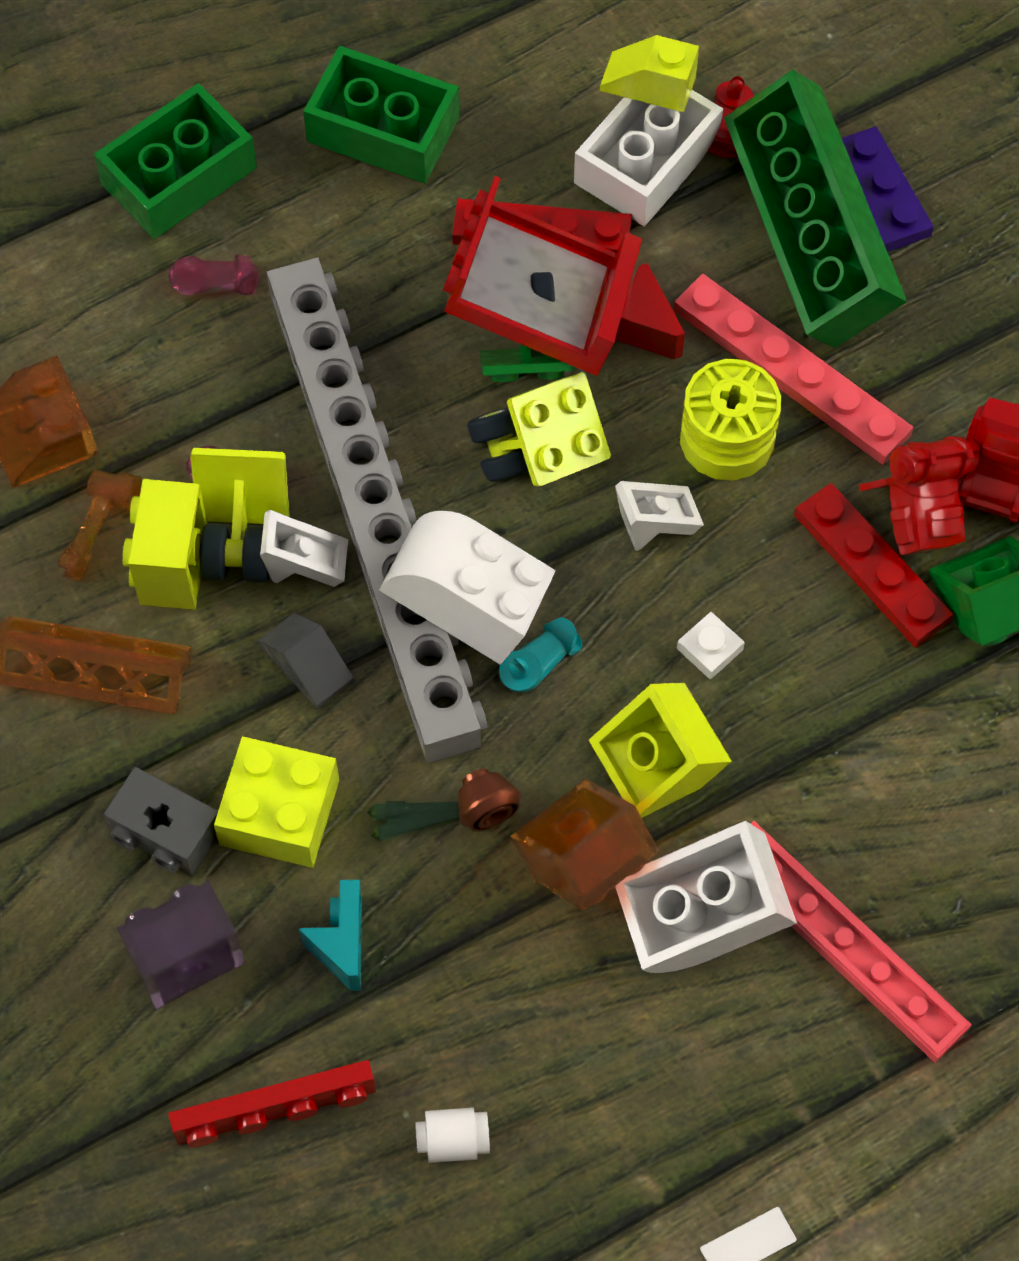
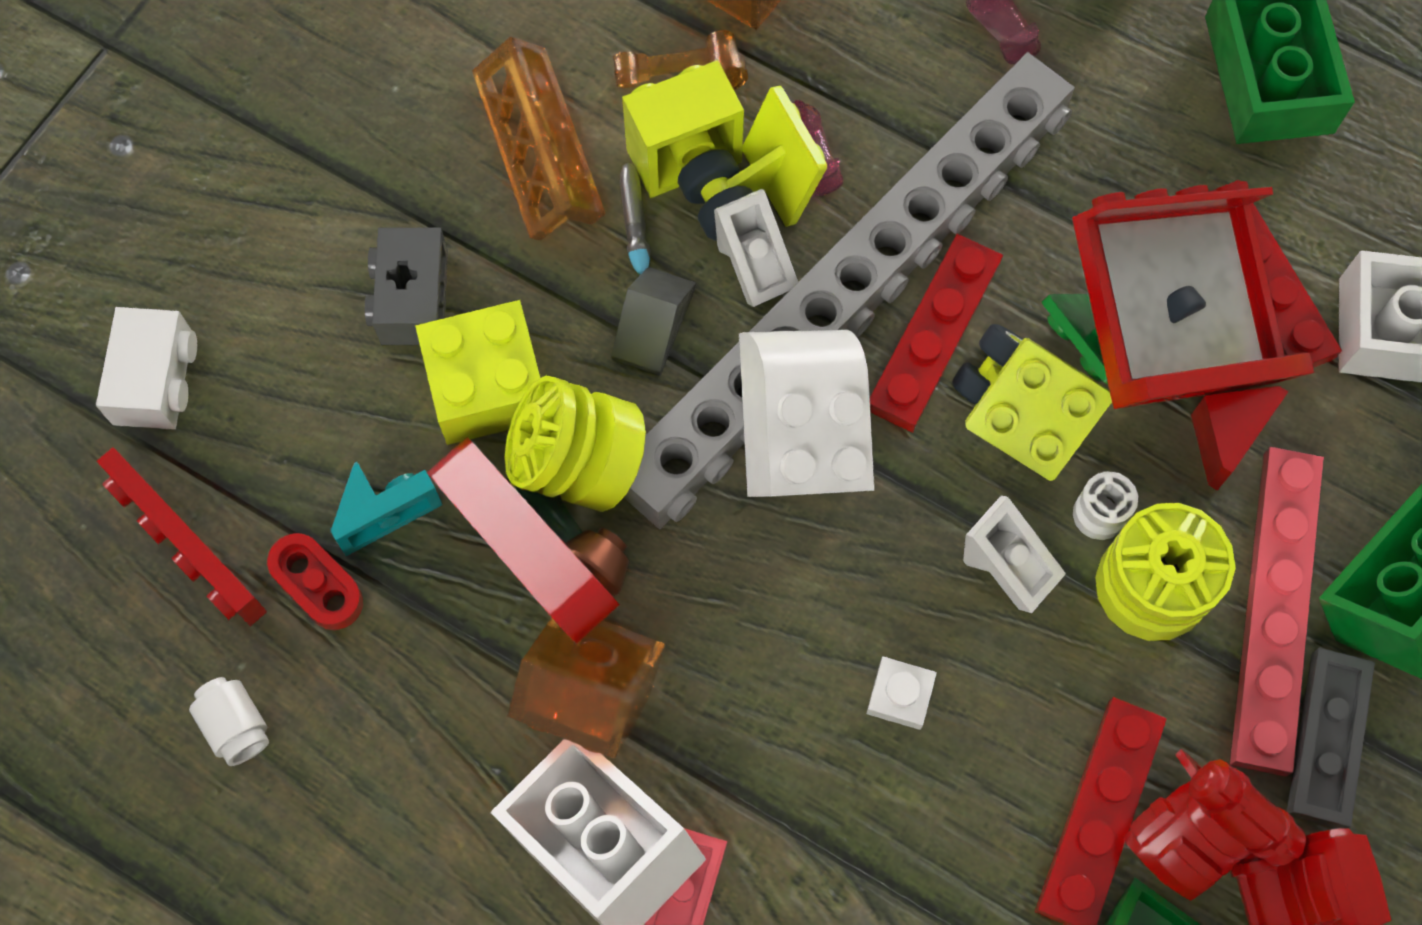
camera: 60 degrees right, 5 degrees up
brick [117,881,245,1009] -> none
teal piece [499,617,583,693] -> none
neon yellow slope [589,683,732,819] -> none
none -> white brick [96,307,197,430]
none -> red plate [267,533,363,630]
none -> beam [427,437,620,644]
none -> neon yellow wheel [504,375,646,512]
none -> flat silver piece [620,163,651,274]
none -> red plate [869,234,1003,433]
none -> white wheel [1073,471,1138,540]
none -> dark grey plate [1287,648,1375,829]

